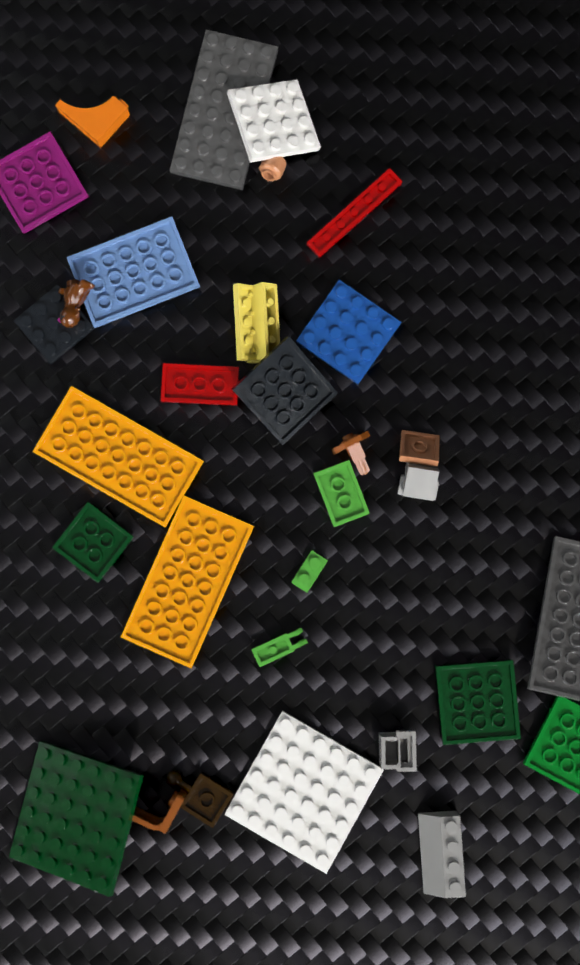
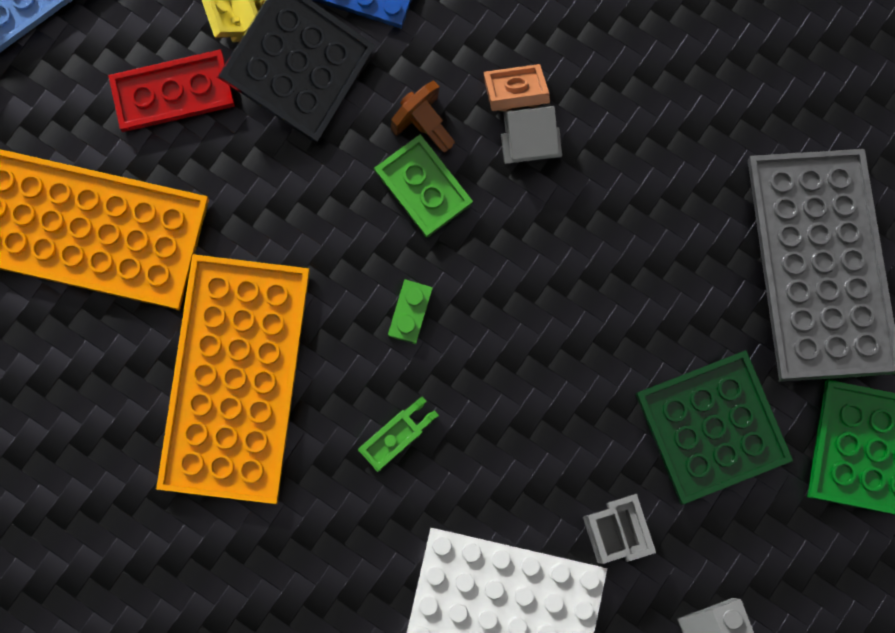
camera: 20 degrees left, 5 degrees down
dark green plate [52,502,134,583] -> none

